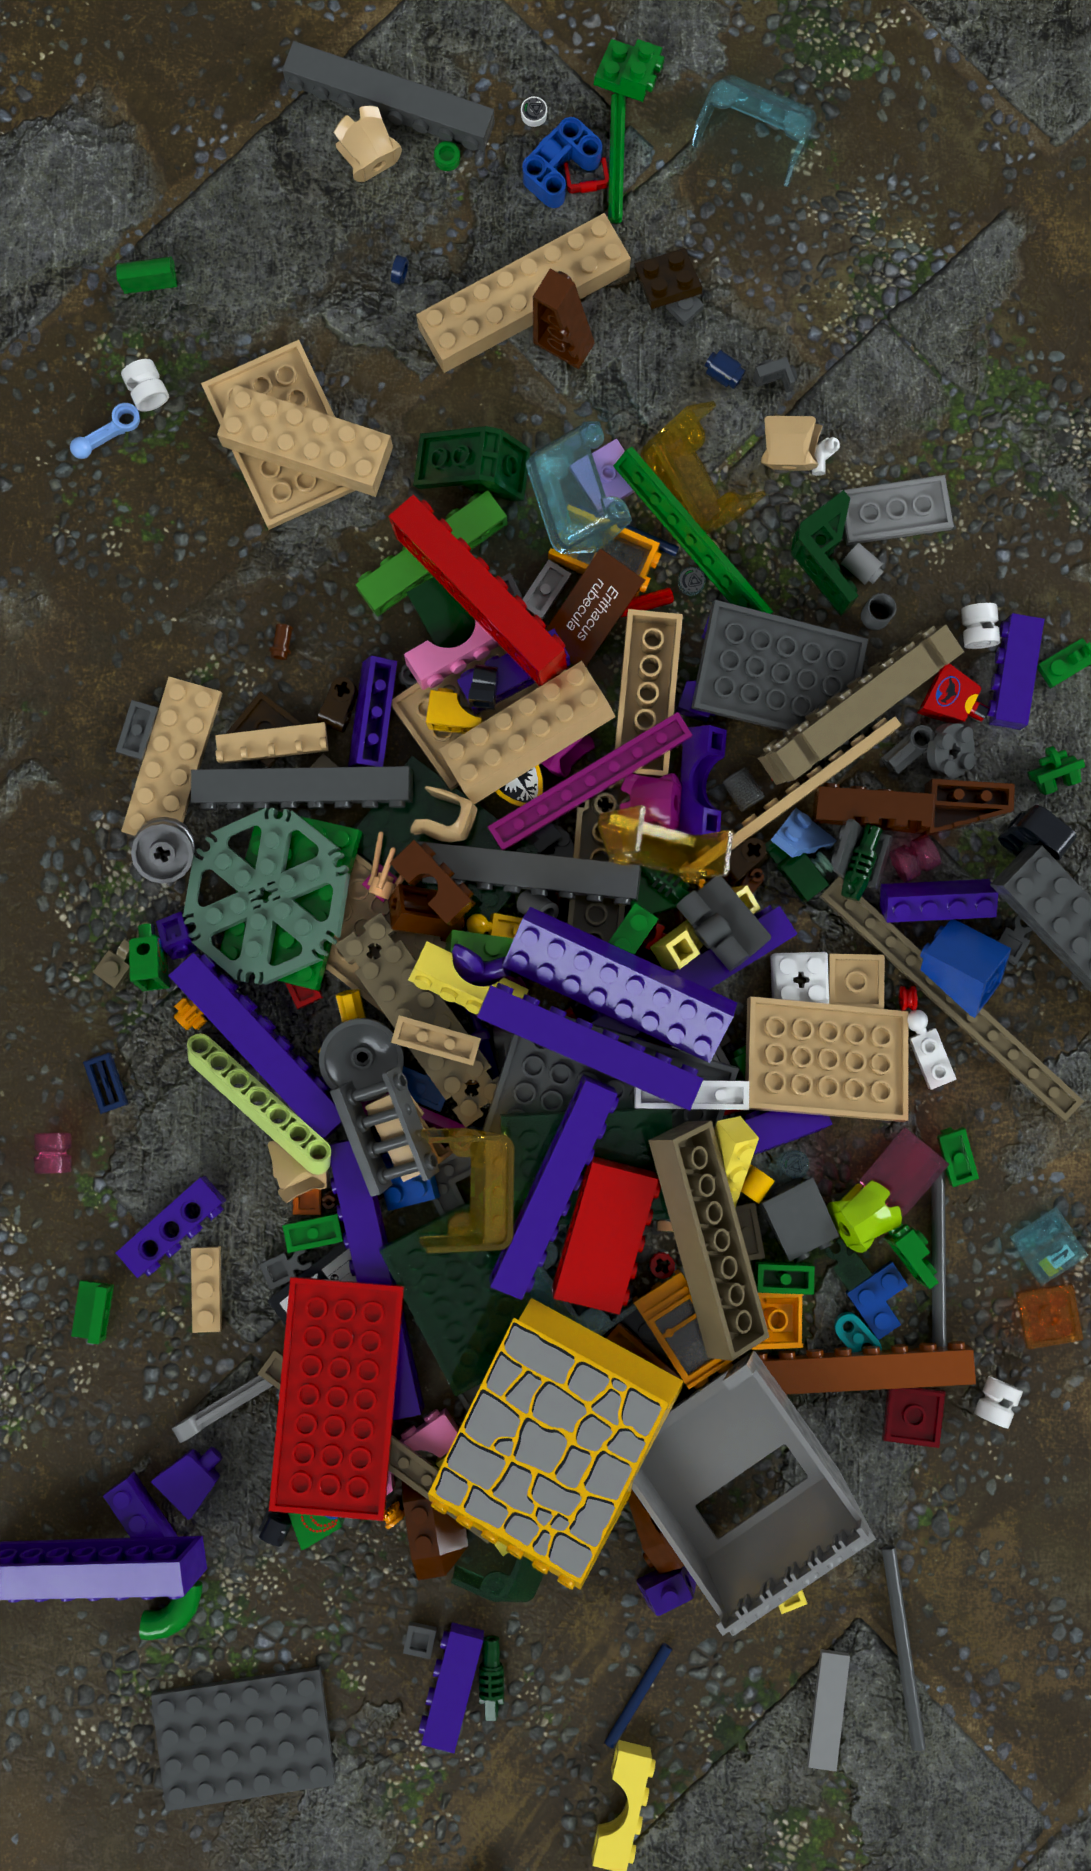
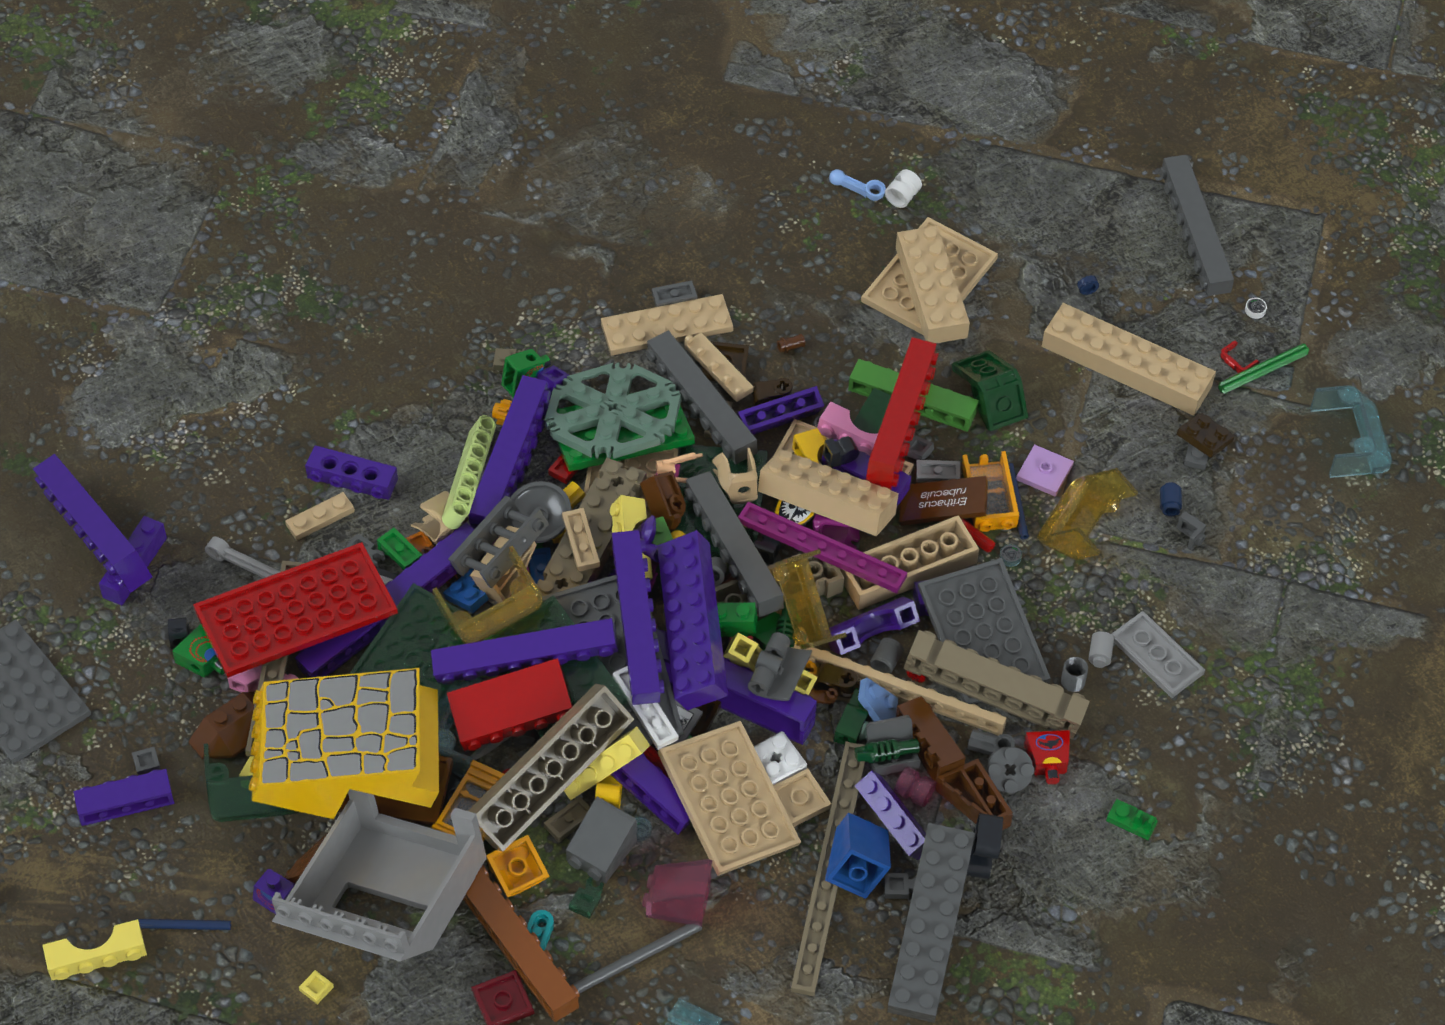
camera: 60 degrees right, 30 degrees down
clear pink wheel [34,1132,72,1174] -> none
green panel [71,1280,114,1345] -> none
dark blue tile [83,1053,129,1114] -> none
green brick [116,256,177,294] -> none
flat silver wheel [131,816,195,884] -> none
green cylinder [139,1581,203,1640] -> none
dark purple torso [151,1446,223,1520] -> none
tan piece [333,105,402,182] -> none
light orange bush [384,1501,405,1529] -> none
reddish brown arch [390,840,476,927] -> none
green tile [434,141,461,171] -> none
dark green hinge [479,1635,504,1721] -> none
blue beam [522,117,602,208] -> none
clear light blue windscreen [526,421,632,554] -> none
reddish brown wedge [533,268,595,370] -> none
green plate [593,39,665,102] -> none
green tile [613,446,773,614] -> none
magenta piece [619,773,682,832] -> none
green brick [754,1260,815,1295] -> none
tan piece [761,416,822,471] -> none
dark green bracket [791,490,859,616] -> none
white arm [812,437,840,476] -> none
lime piece [827,1180,902,1253] -> none
blue plate [845,1261,908,1340] -> none
green plate [884,1222,939,1289] -> none
red bush [898,986,918,1011] -> none
white plate [908,1010,956,1090] -> none
green plate [937,1127,979,1187] -> none
white wheel [961,603,1000,649] -> none
dark purple brick [986,613,1045,730] -> none
green hips [1027,746,1085,795] -> none

